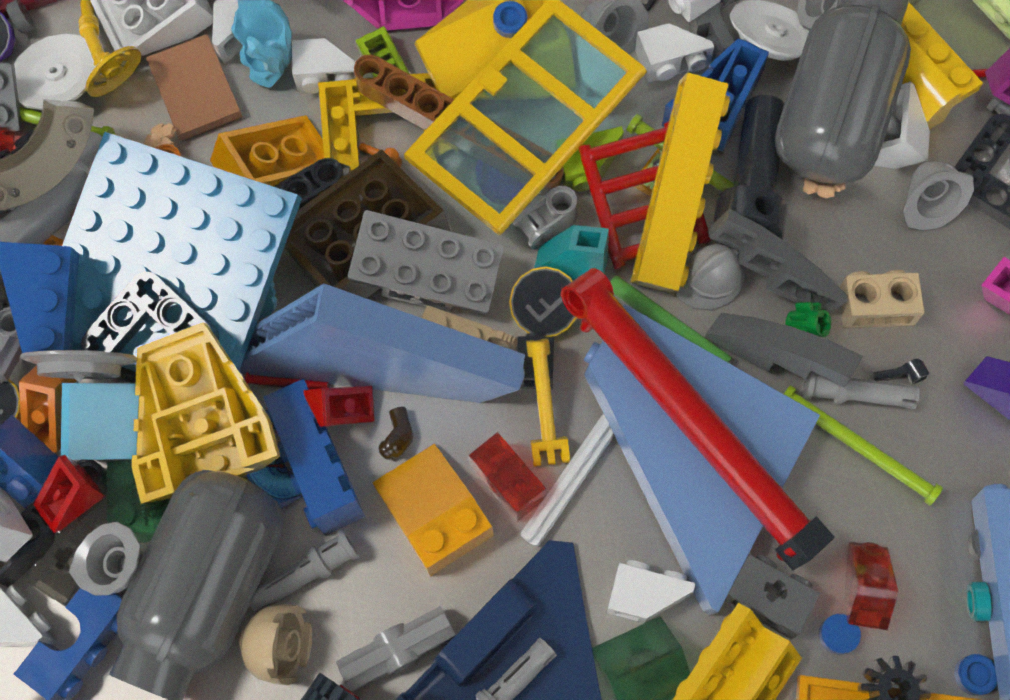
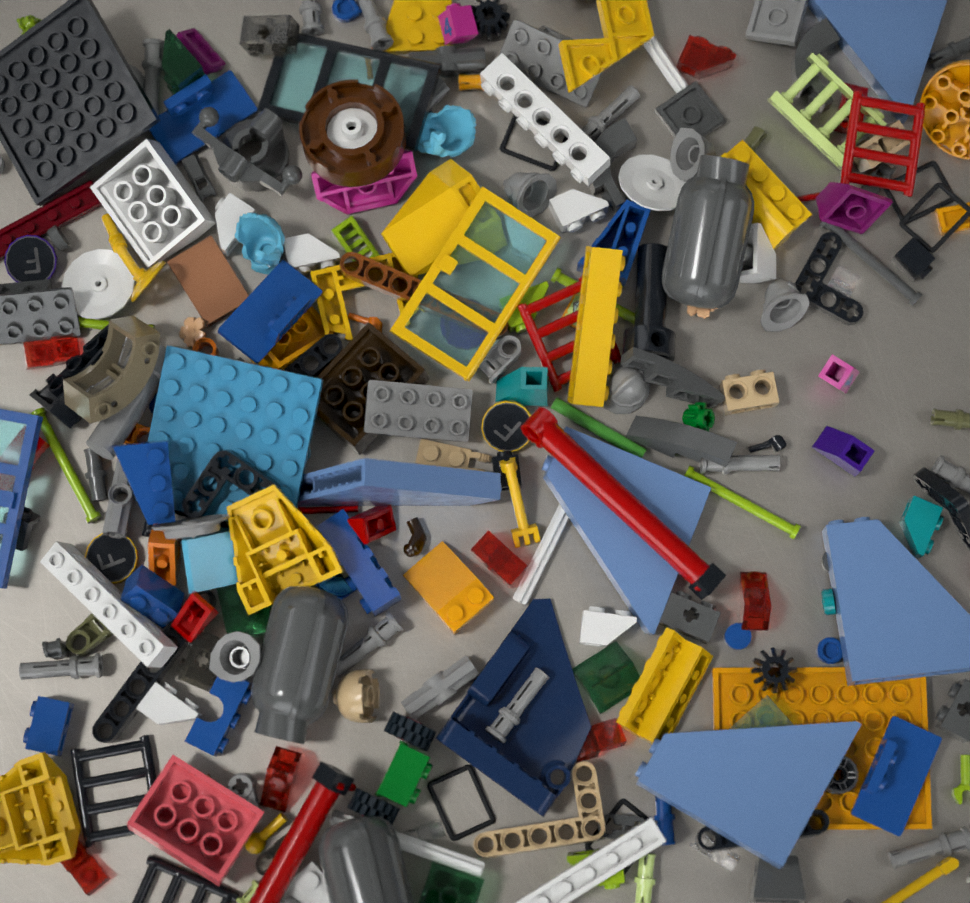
camera: 15 degrees left, 10 degrees up
blue tile [493,1,527,38] -> none
none -> blue bracket [218,260,322,364]

